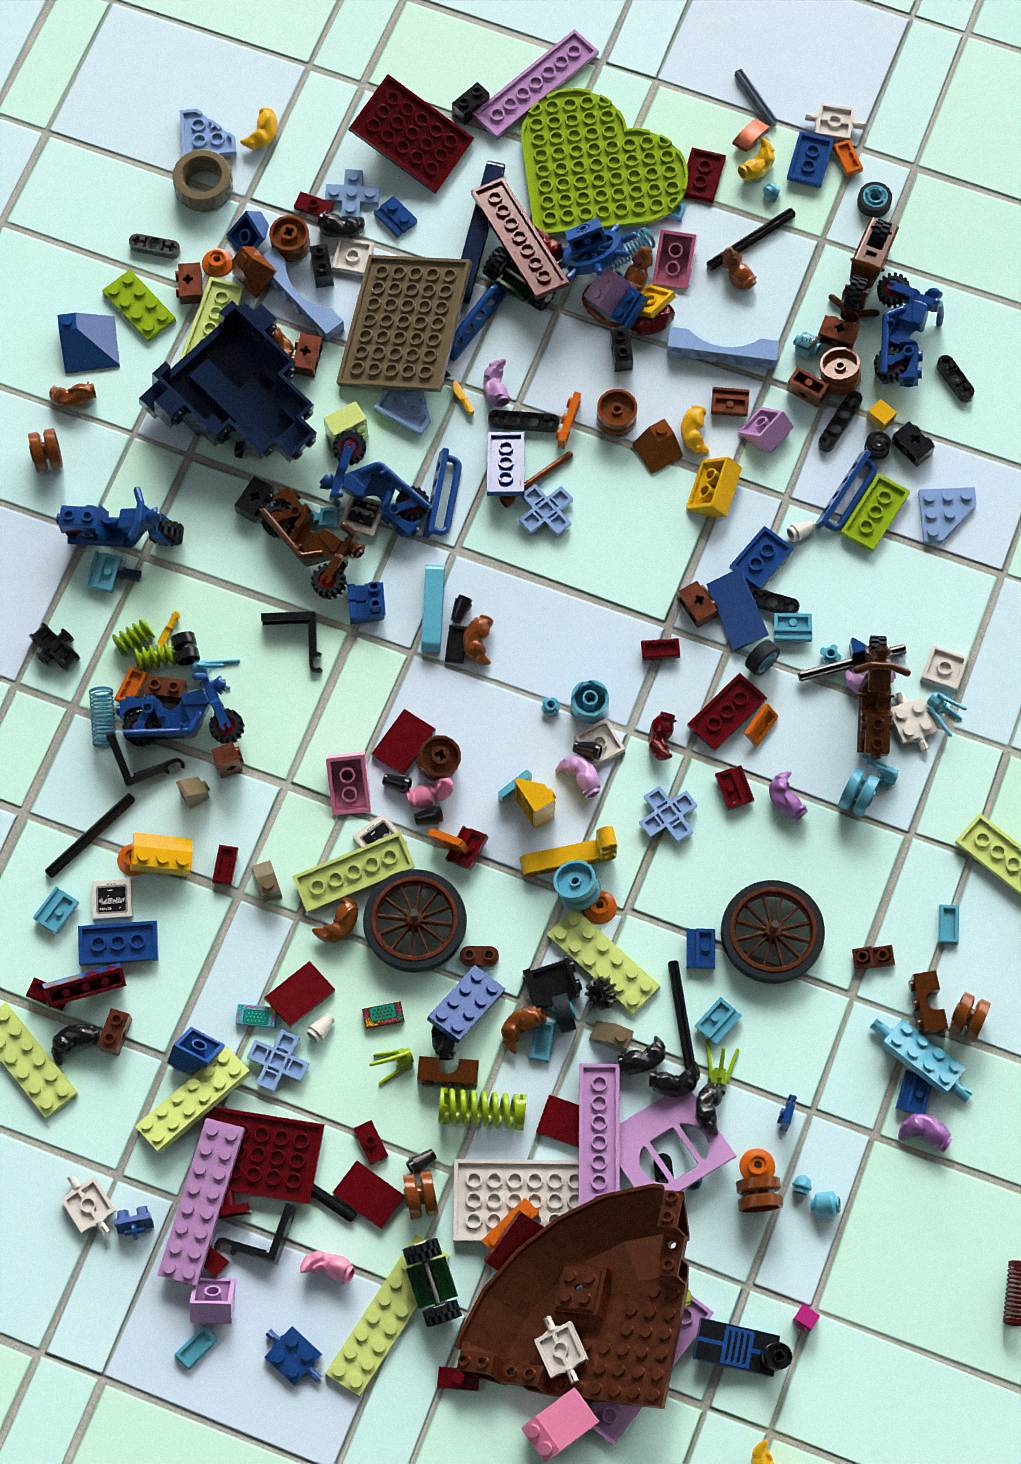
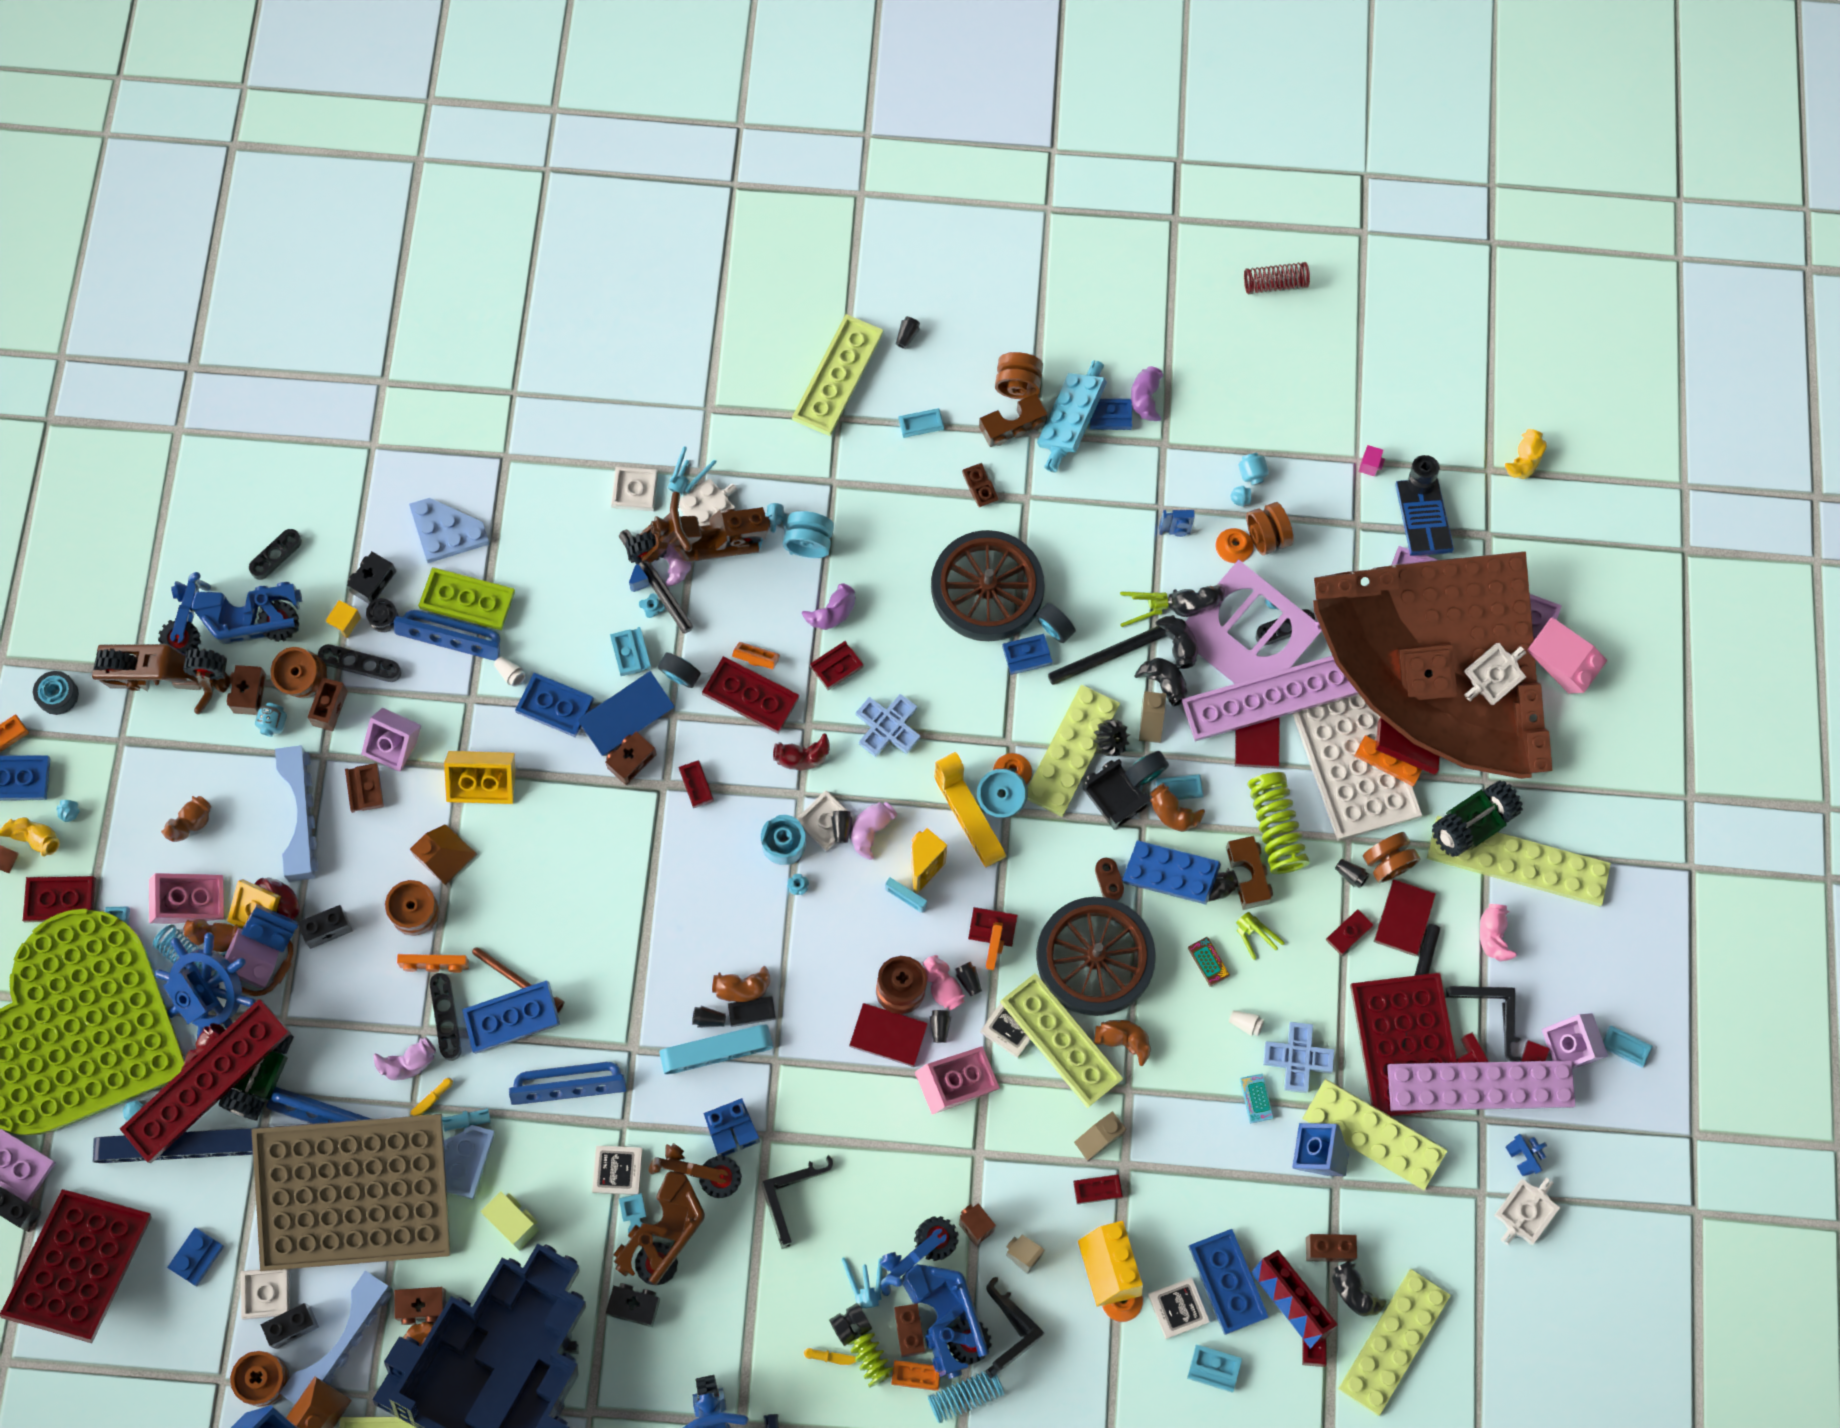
camera: 110 degrees left, 0 degrees up
black axle [45,793,135,878] -> none
lime piece [112,619,156,656] -> none
dark red tile [264,961,335,1028] -> none
blue plate [264,1326,323,1386] -> none
dark red plate [294,191,334,218] -> none
black animal [317,211,365,238] -> none
blue piece [319,430,430,538] -> none
light blue plate [325,169,380,220] -> none
dark red tile [437,1366,479,1392] -> none
light blue plate [519,484,573,537] -> none
yellow animal [681,406,710,454] -> none
medium azure plate [694,996,742,1046] -> none
black axle [706,208,796,271] -> none
black beam [750,588,800,613] -> none
none -> medium azure tile [123,1100,144,1121]
none -> medium azure pin [442,1108,491,1132]
none -> black wheel [1035,603,1076,644]

